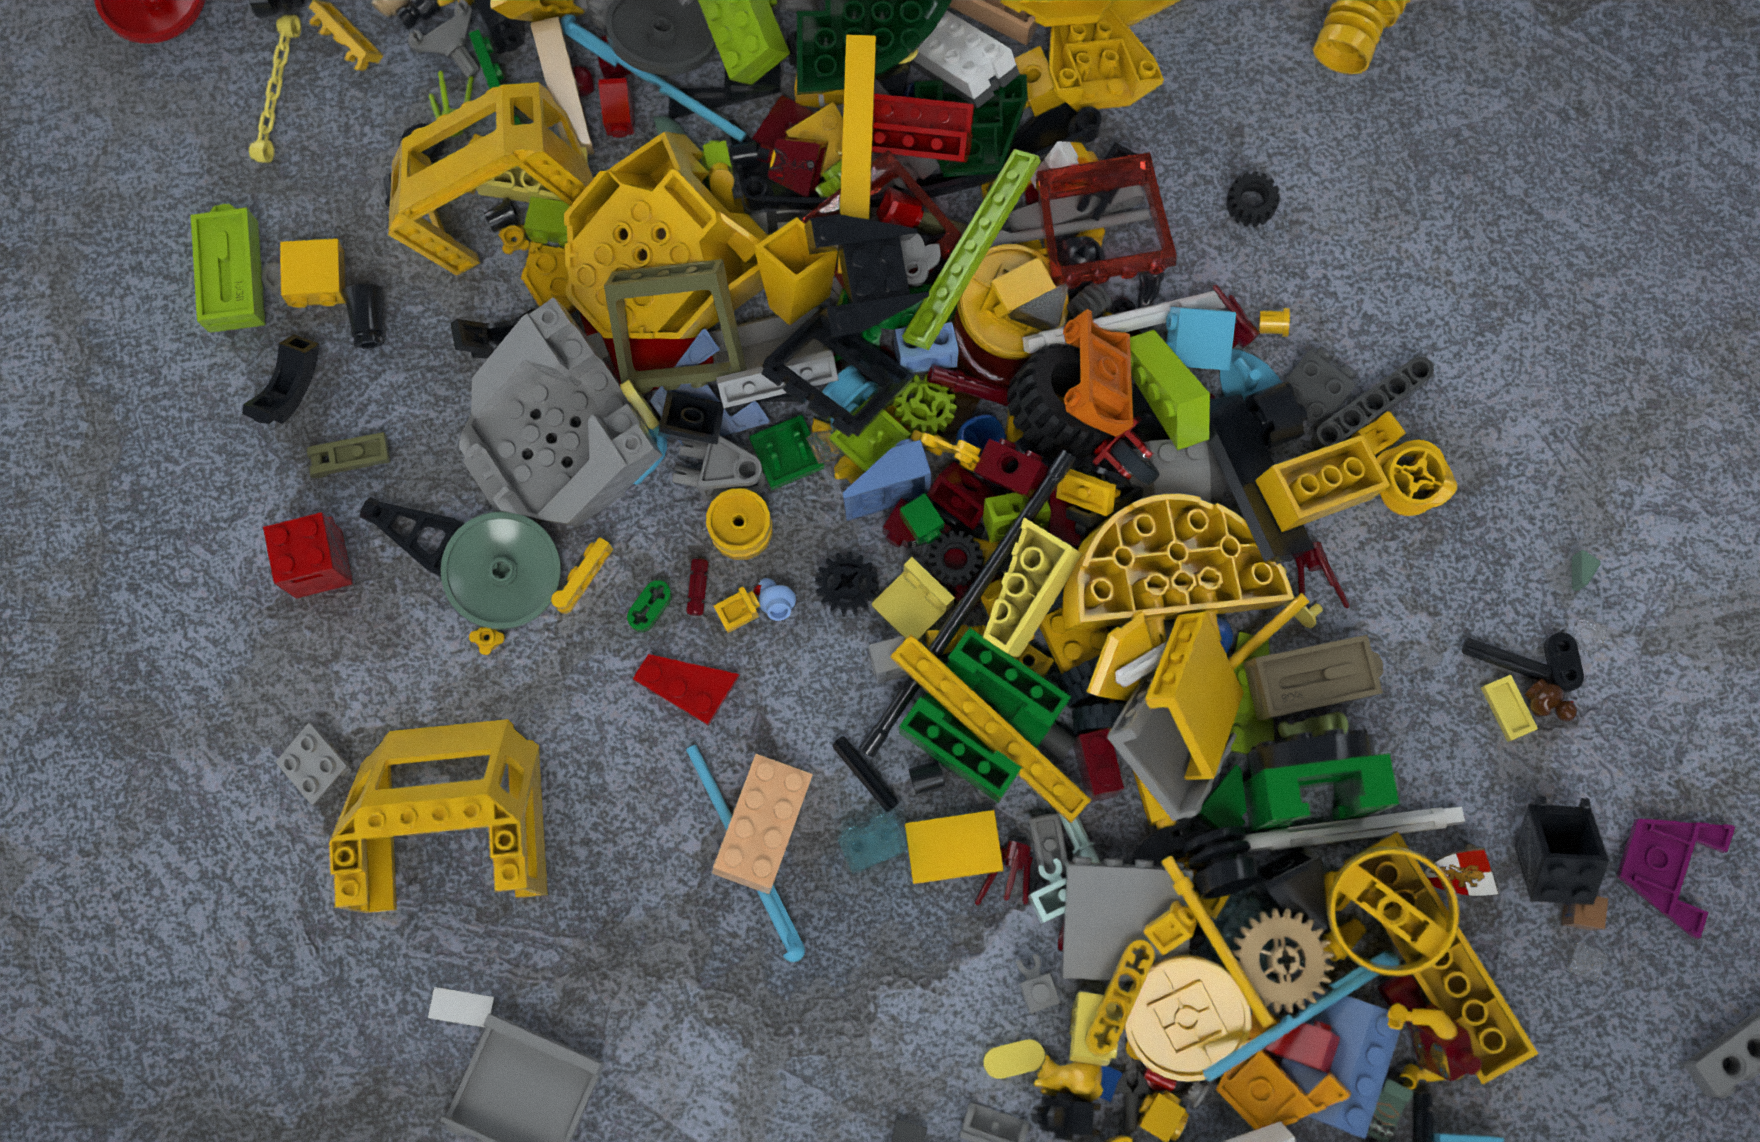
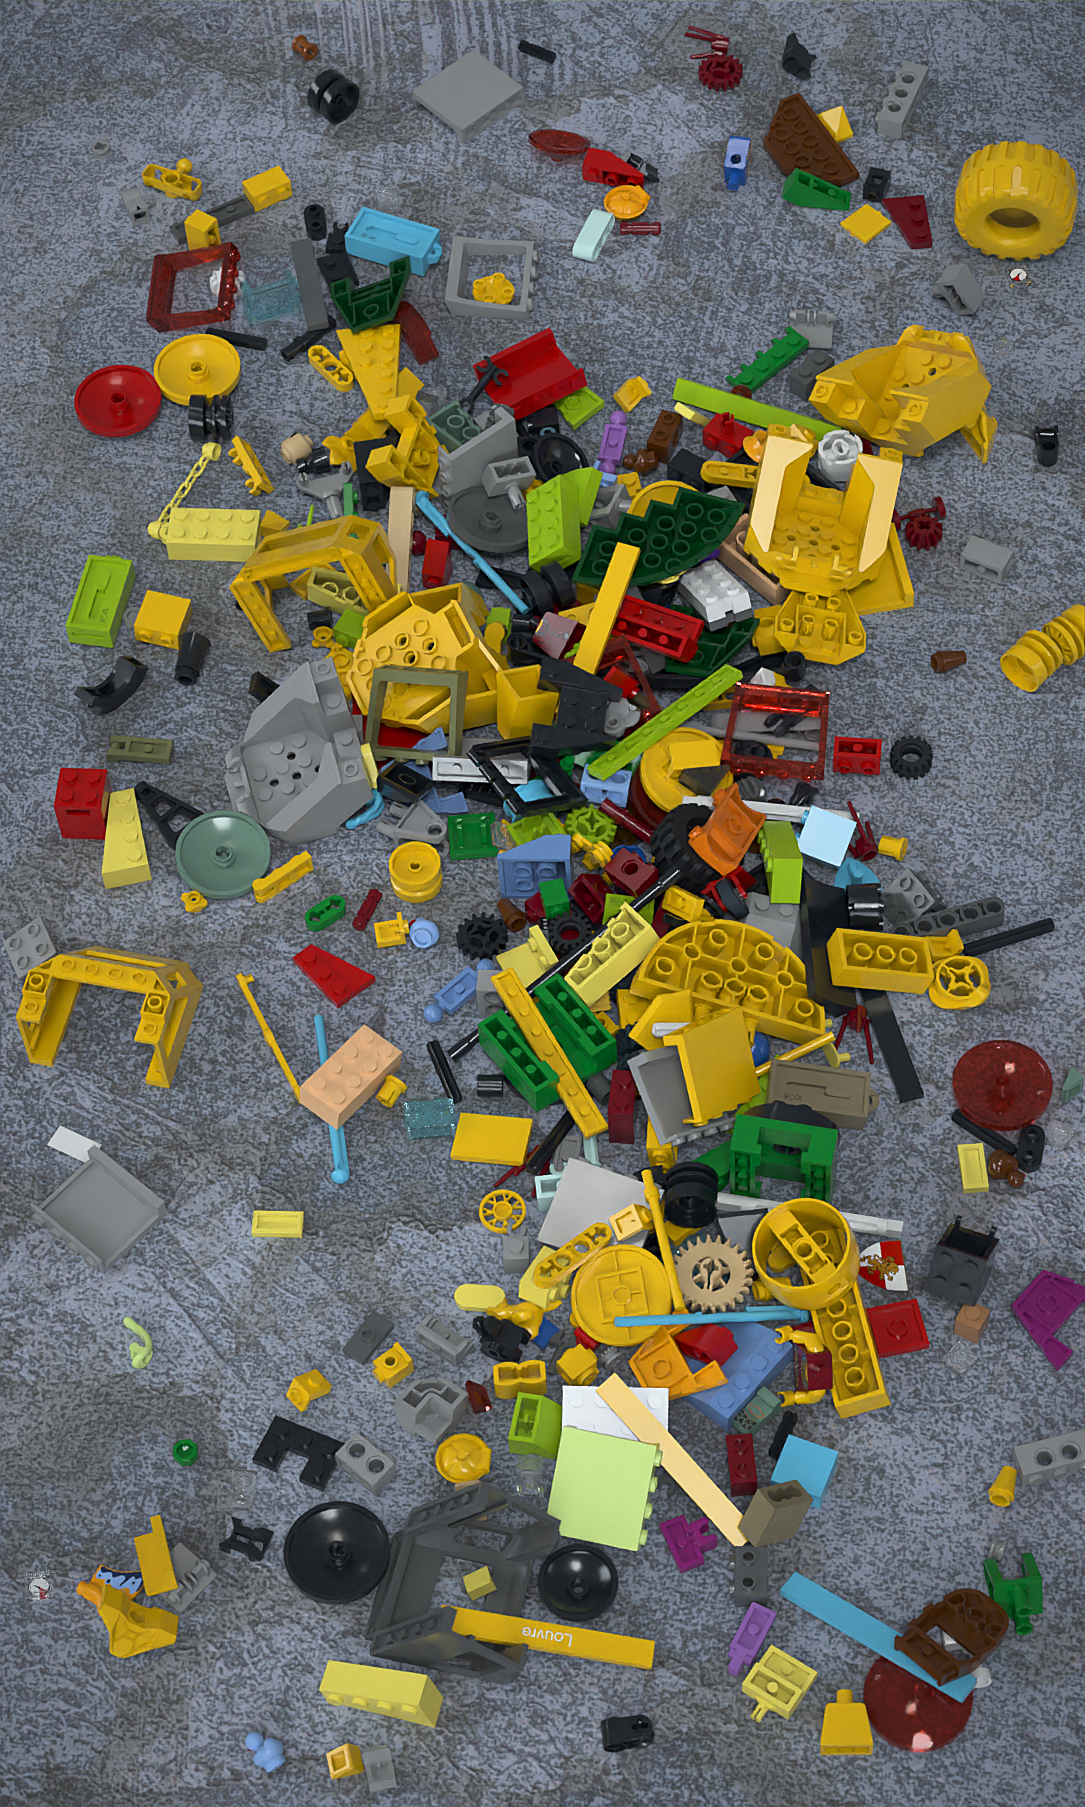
camera: 20 degrees right, 20 degrees down
none -> light yellow wedge [101,788,152,889]
none -> light yellow piece [159,508,262,562]
none -> yellow piece [235,973,300,1104]
none -> light yellow tile [251,1210,304,1238]
none -> yellow slope [260,510,290,537]
none -> yellow bush [375,1075,407,1108]
none -> medium blue plate [424,959,495,1023]
none -> yellow wheel [479,1189,526,1234]
none -> reddish brown cone [497,898,527,932]
none -> black wheel [519,560,575,619]
none -> black axle [525,1092,593,1175]
none -> red brick [833,736,882,775]
none -> black tile [857,988,924,1104]
none -> red plate [866,1298,930,1359]
none -> reddish brown cone [930,650,967,673]
none -> clear red dish [952,1040,1053,1131]
none -> black axle [963,918,1055,957]
none -> yellow cone [988,1466,1017,1507]

